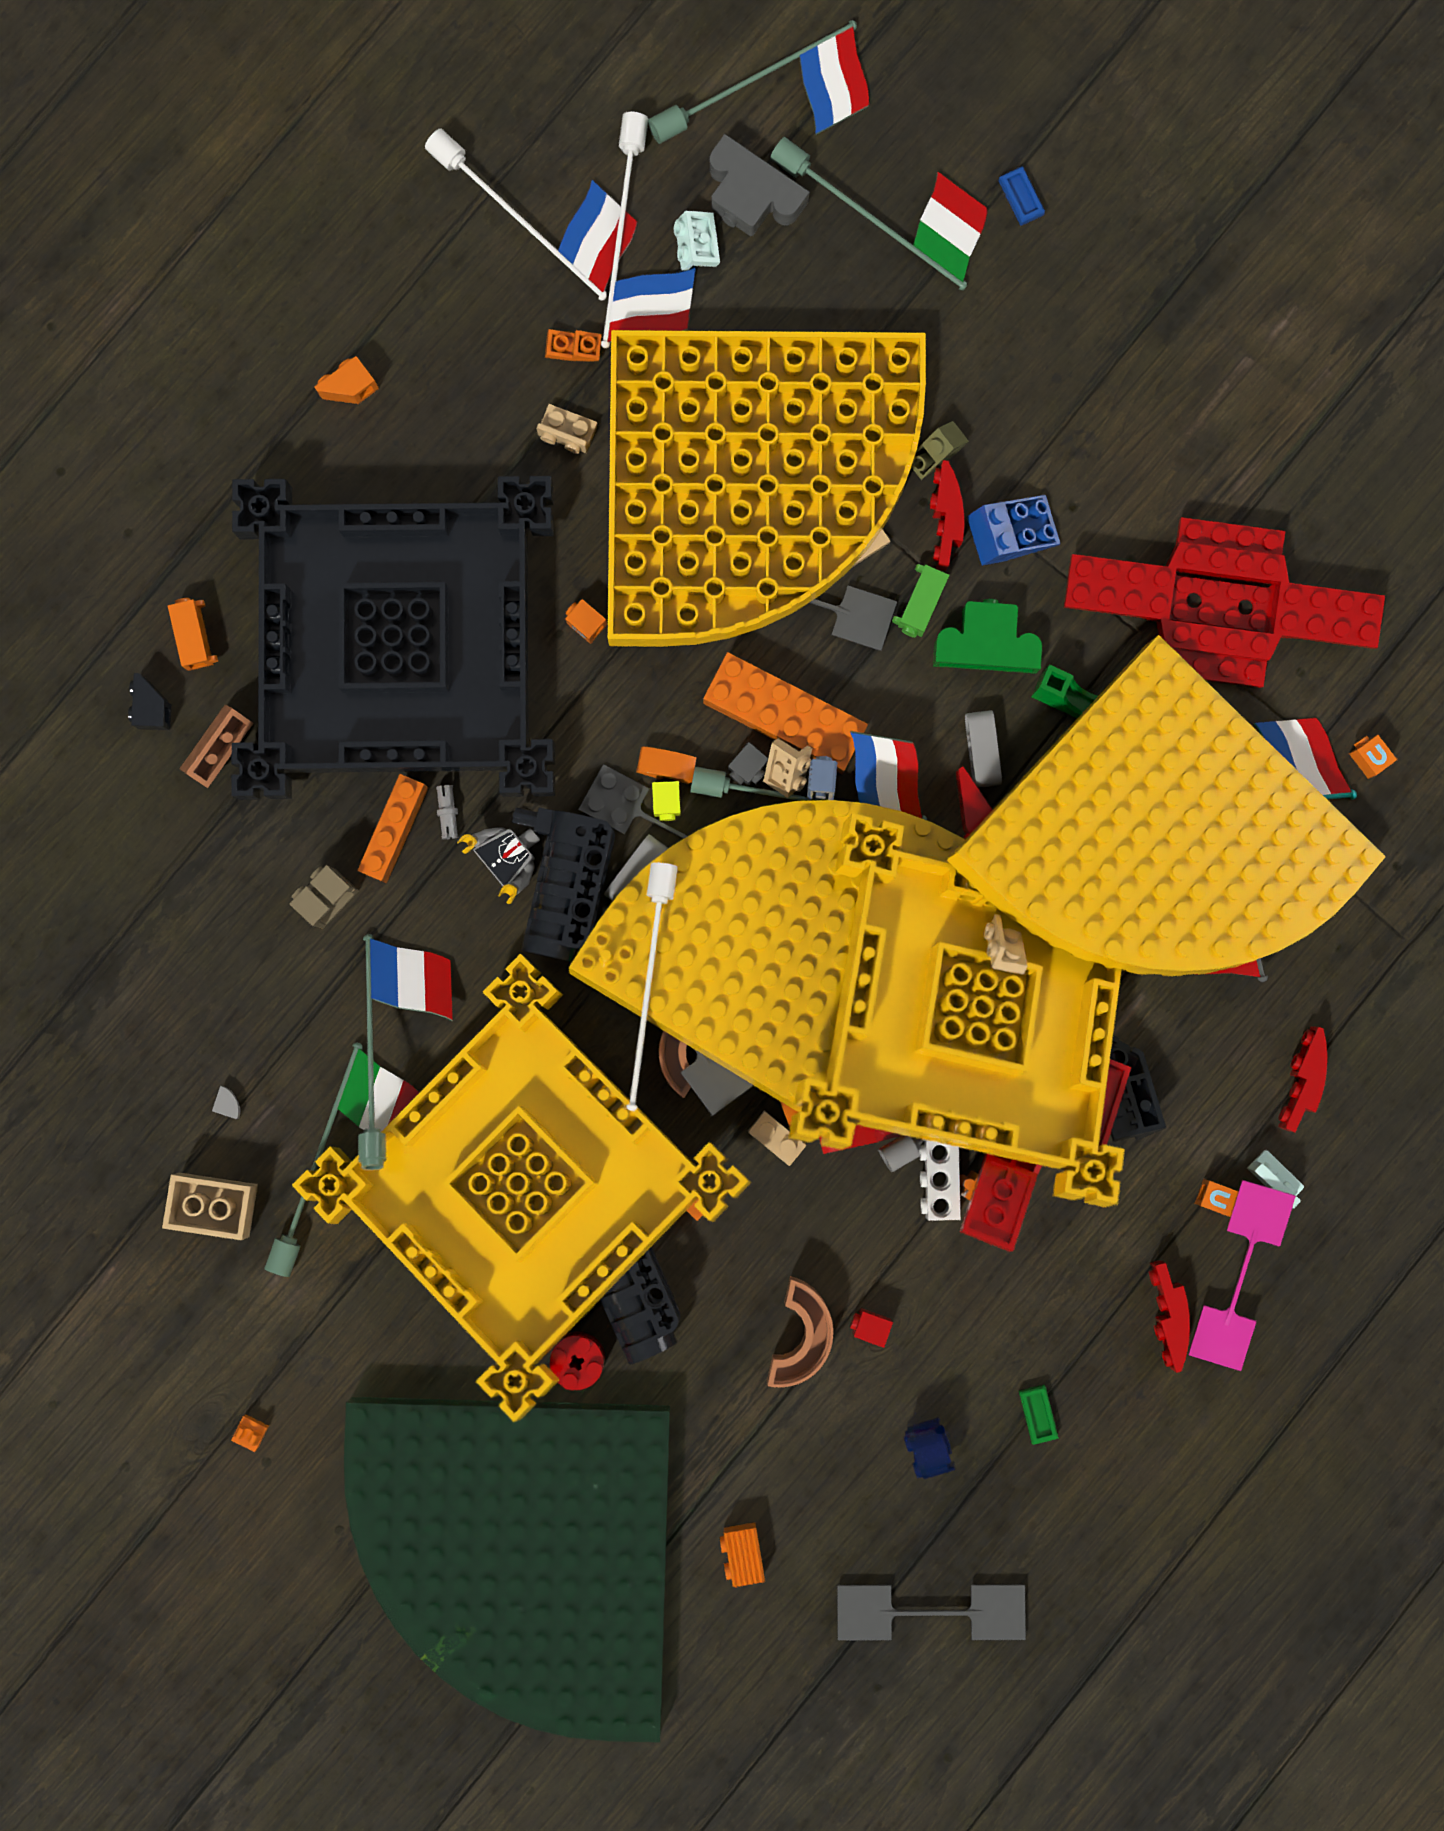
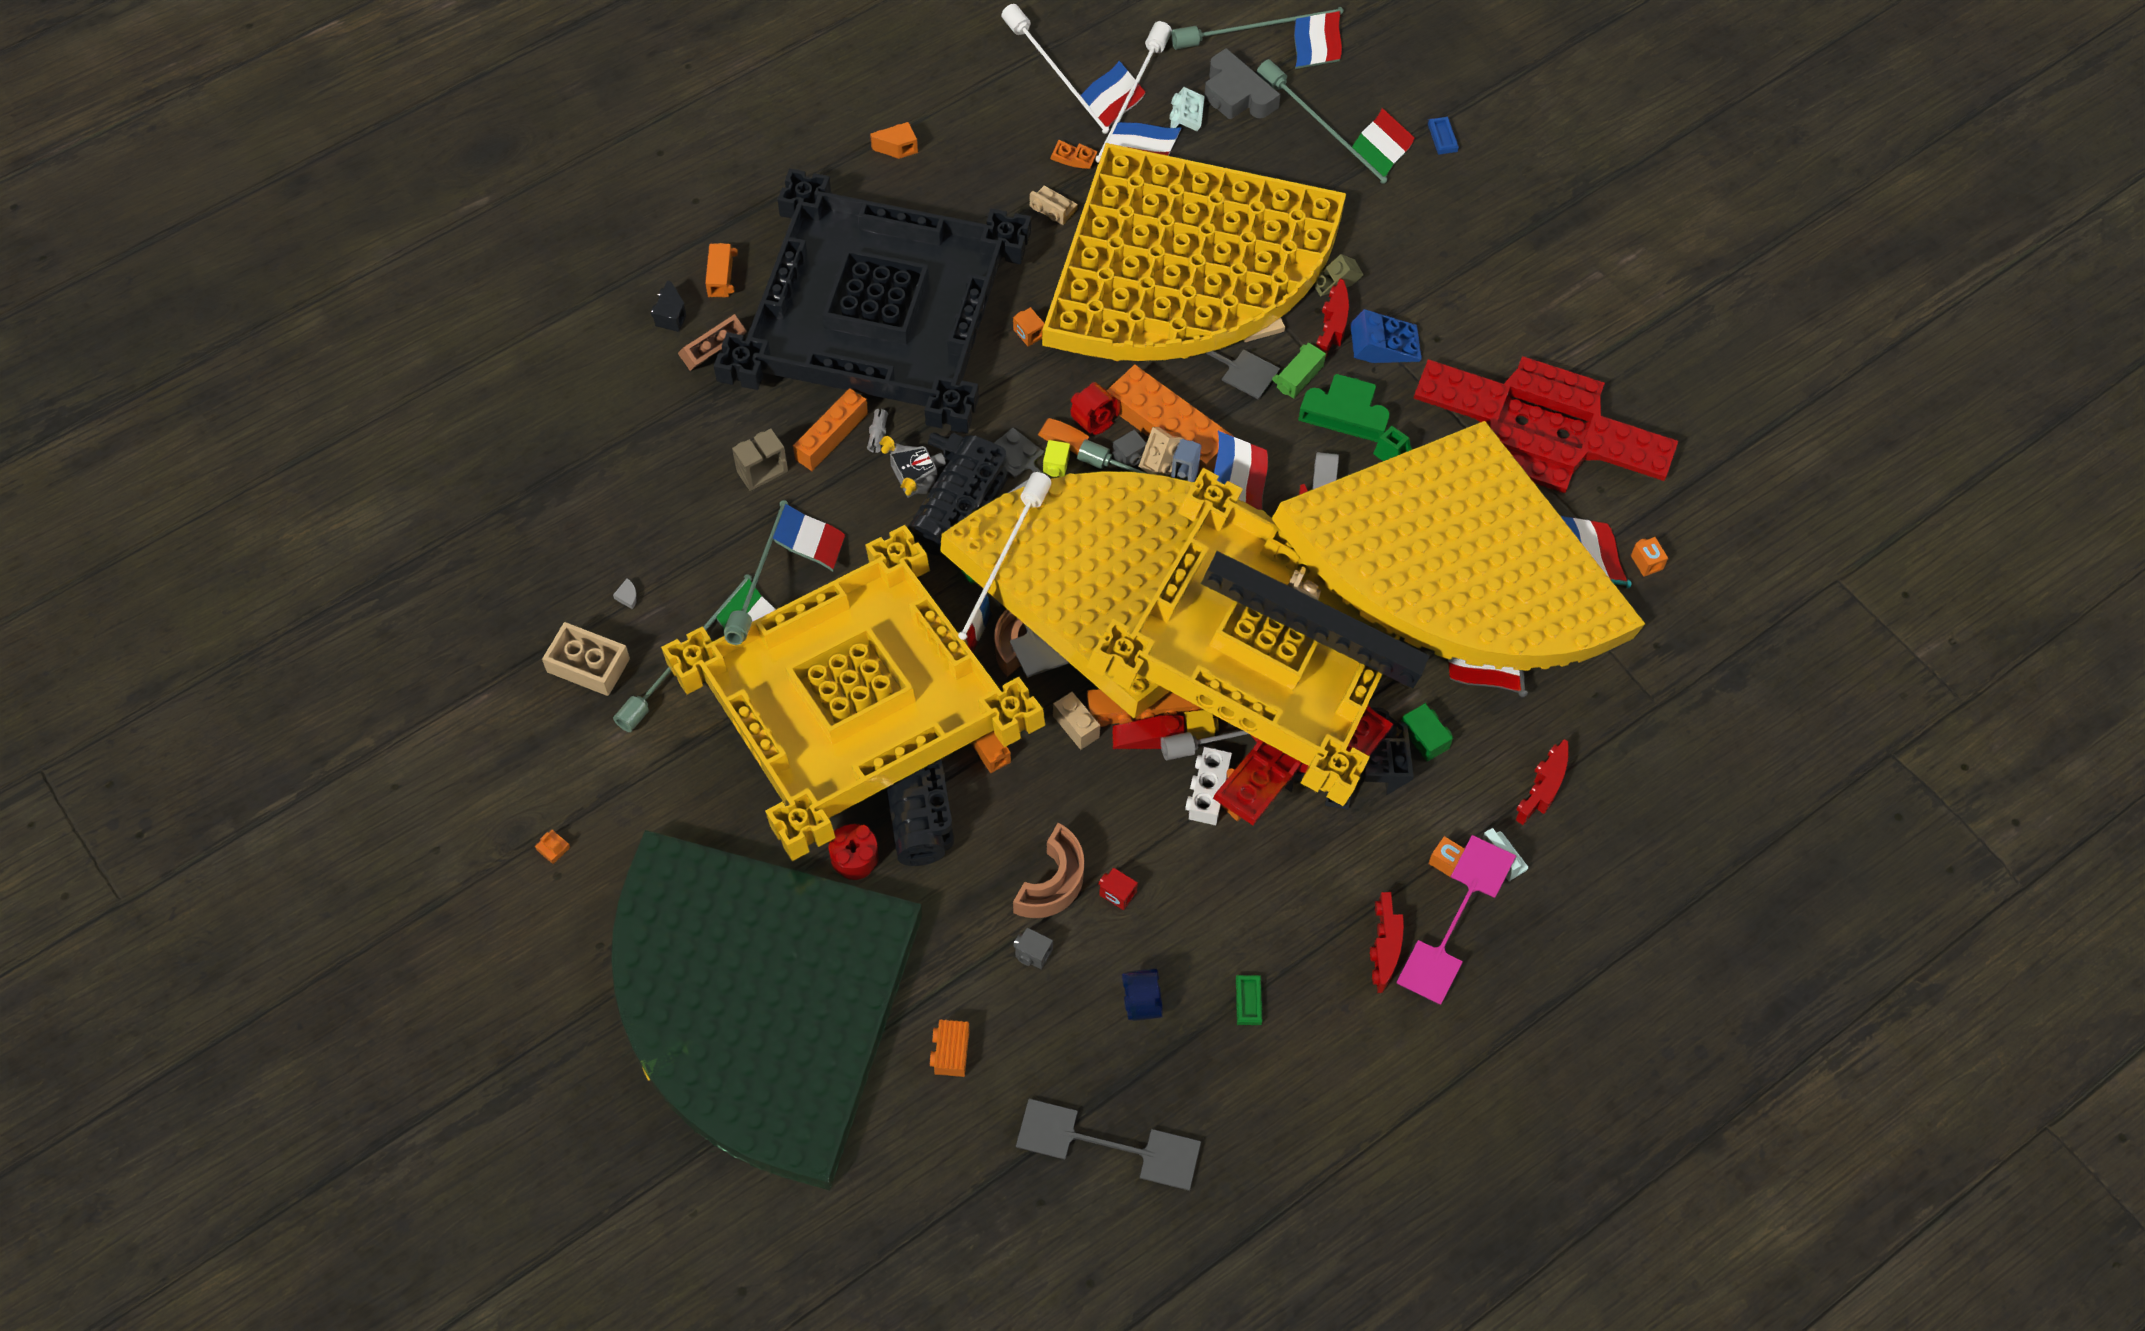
camera: 15 degrees right, 25 degrees down
none -> dark grey brick [1013,928,1053,970]
none -> red brick [1070,382,1121,435]
none -> black brick [1201,551,1429,689]
none -> green brick [1401,703,1453,762]

